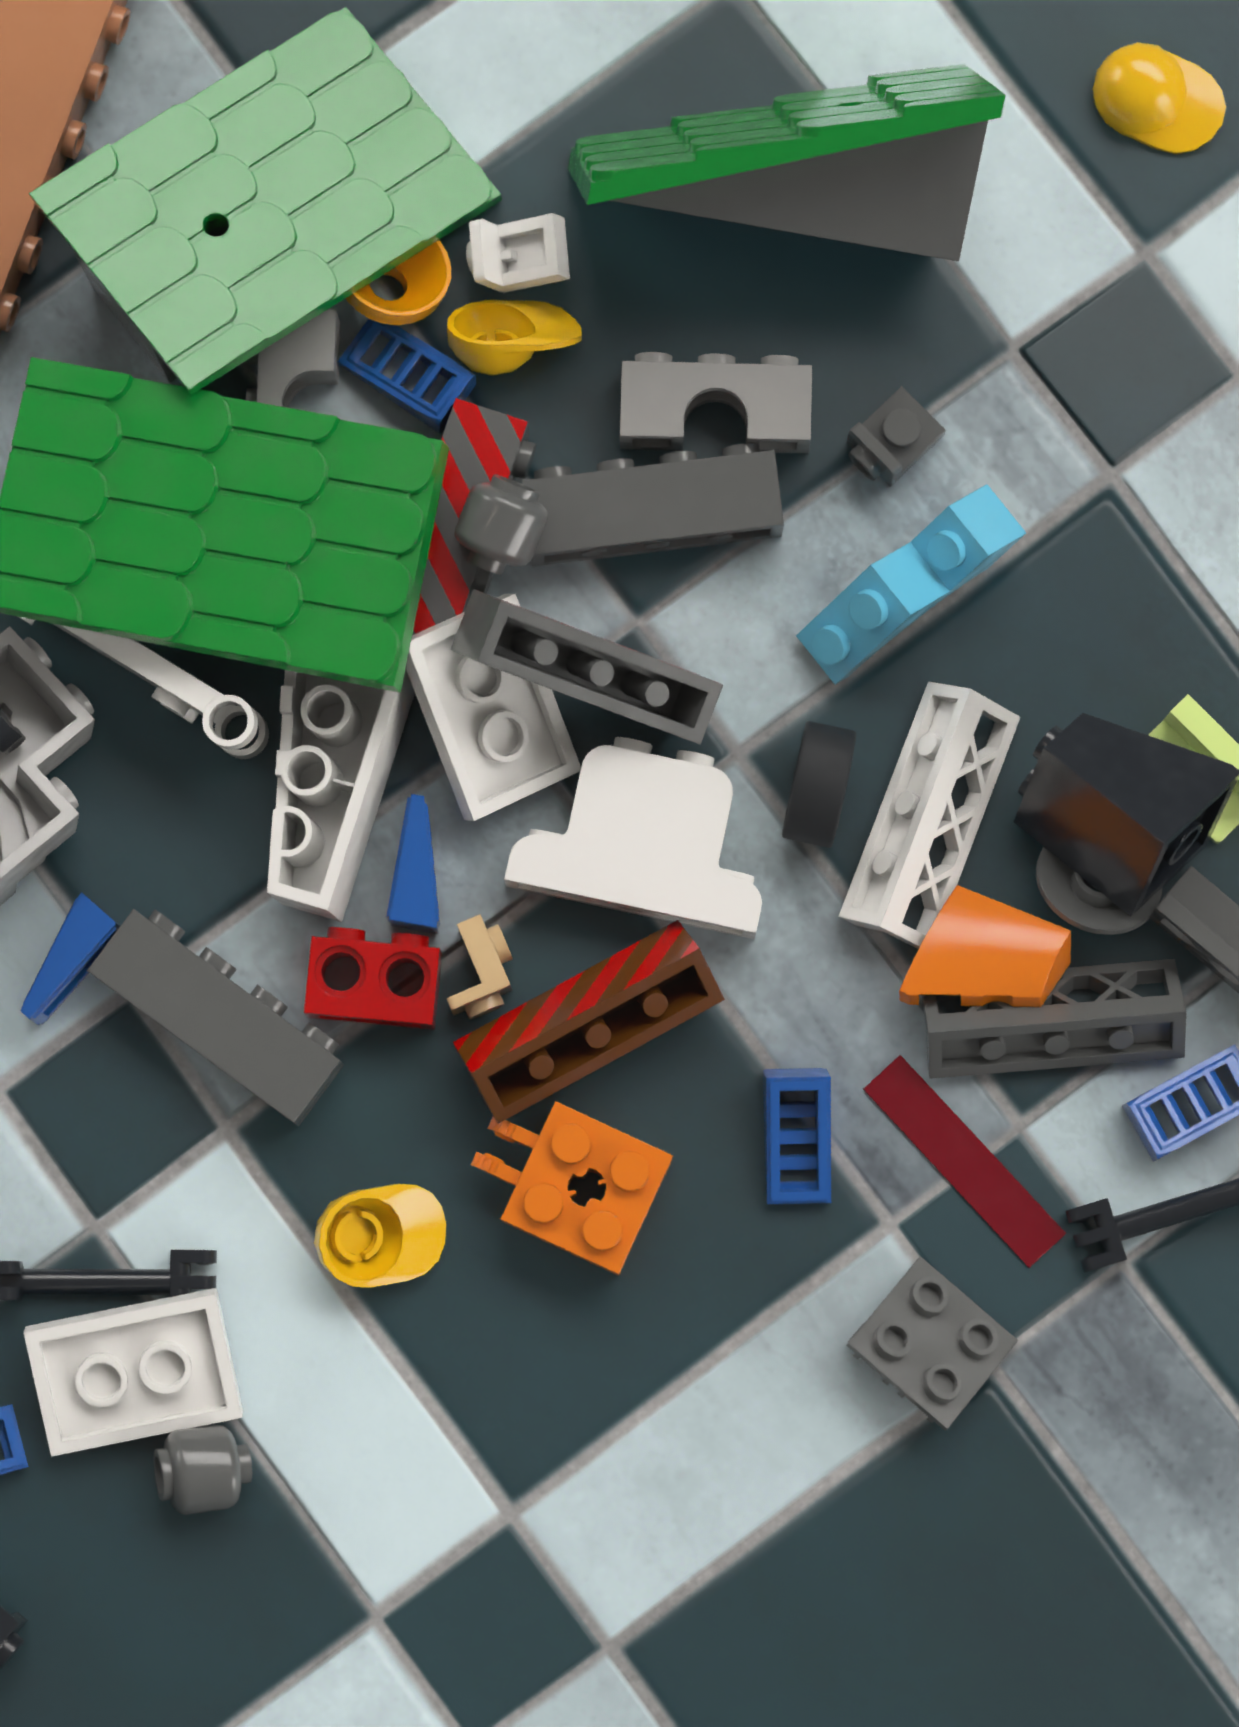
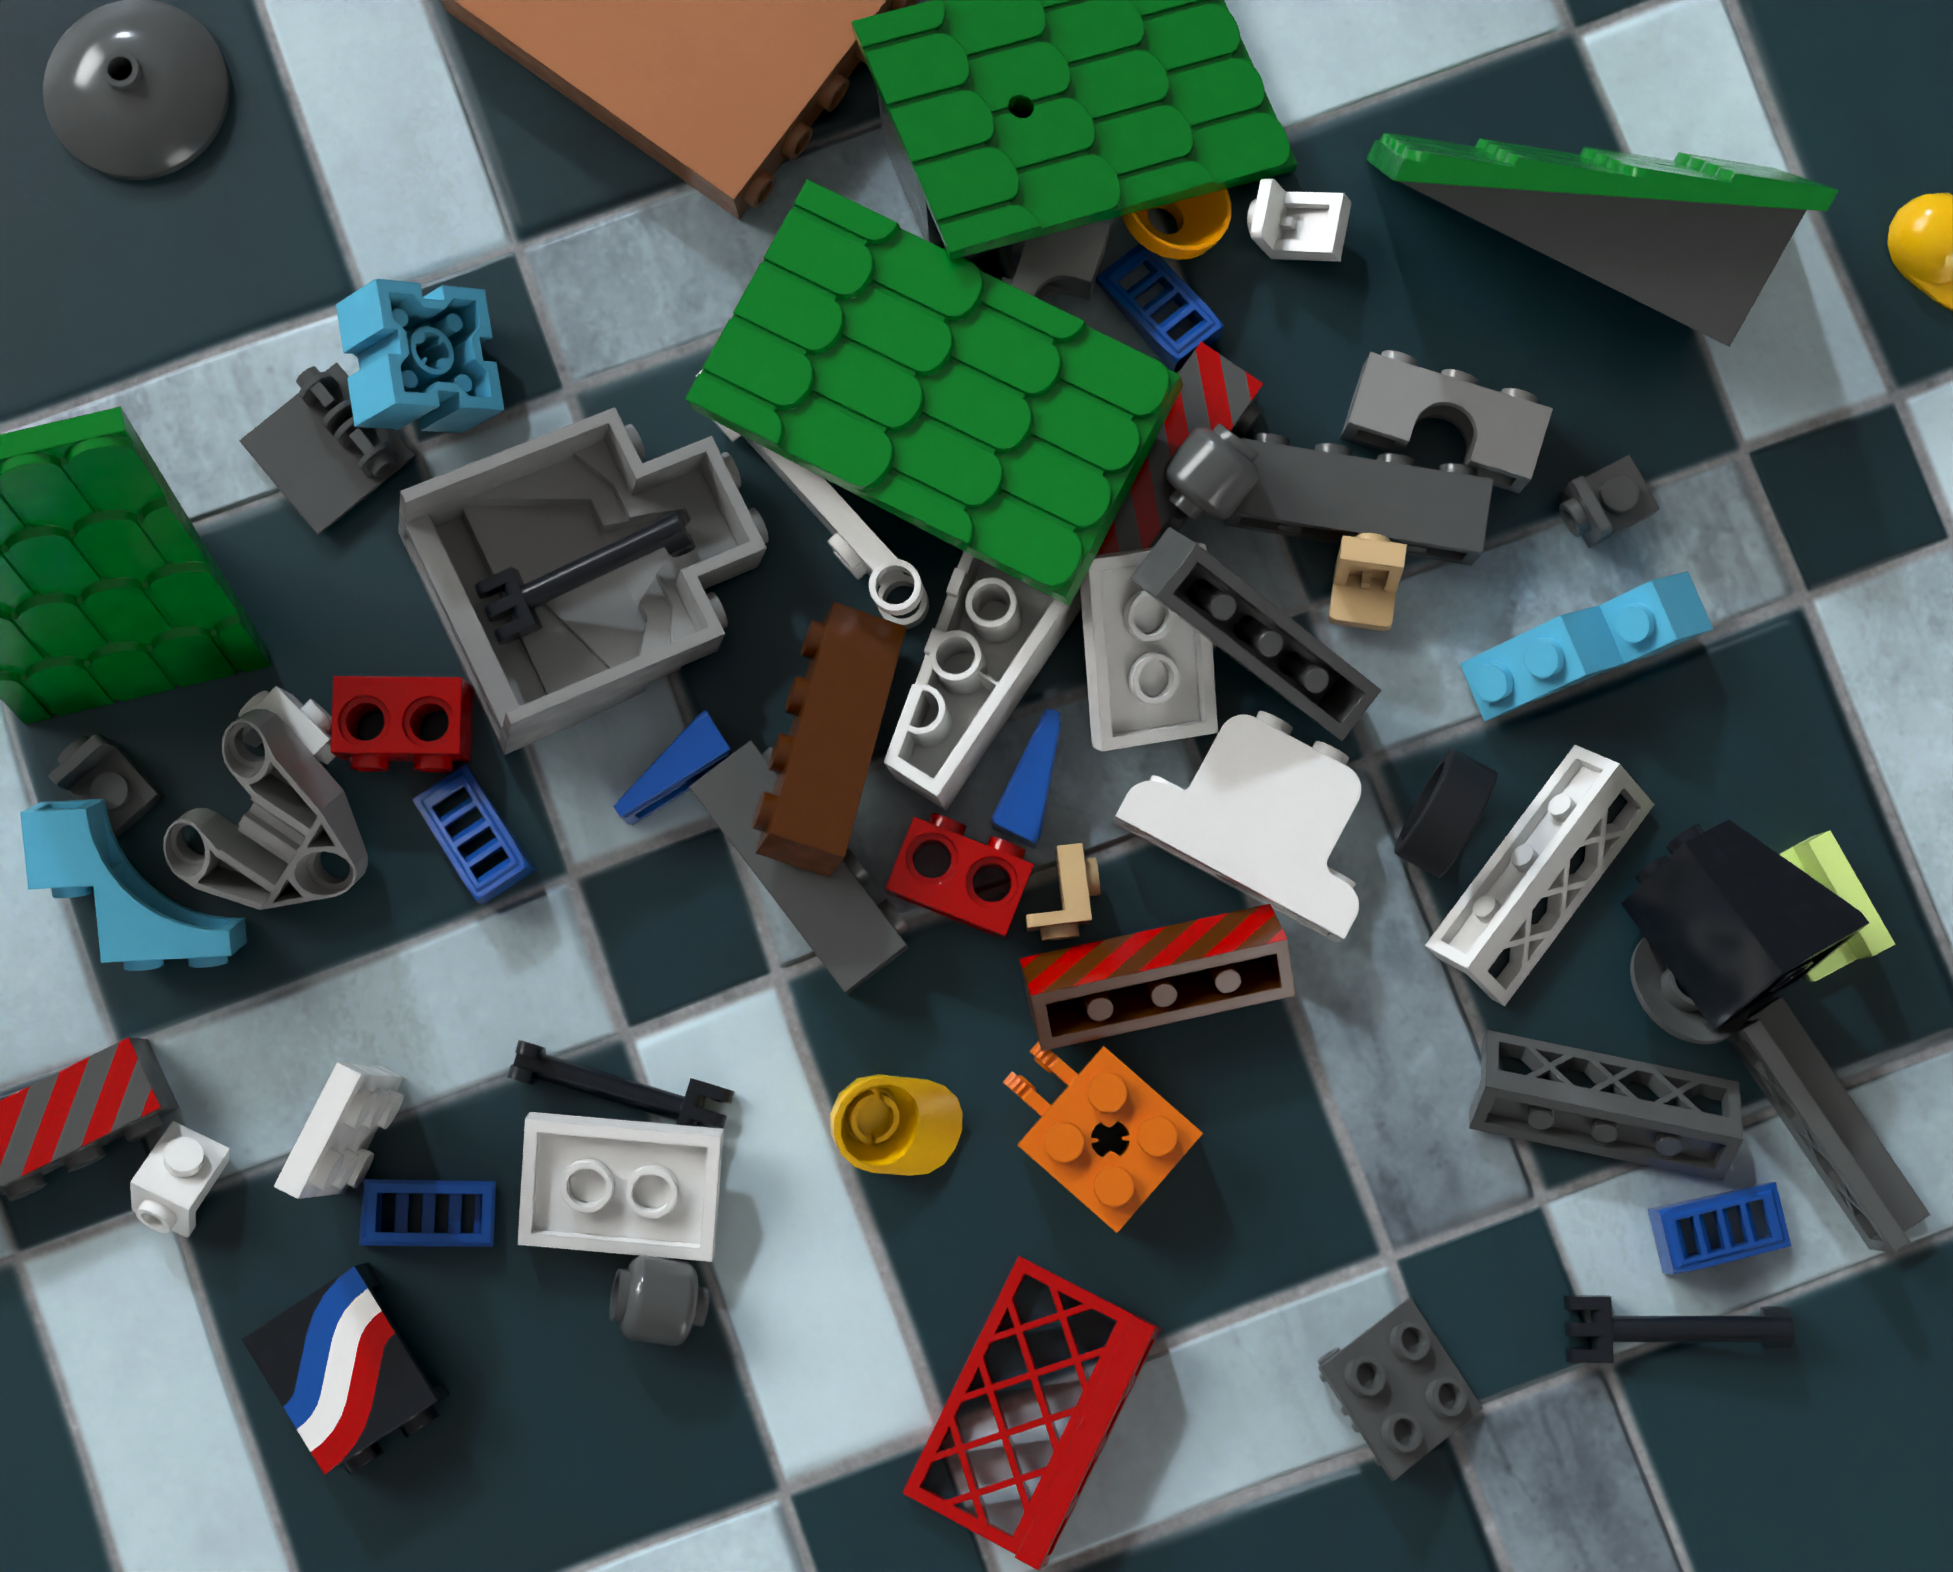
camera: 15 degrees right, 0 degrees up
yellow cap [447,300,582,376] -> none
blue slope [763,1068,831,1204] -> none
dark red sticker [863,1055,1067,1268] -> none
orange slope [899,885,1071,1007] -> none
none -> reddish brown brick [752,602,907,877]
none -> red fence [902,1256,1162,1570]
none -> tan bracket [1328,533,1407,631]

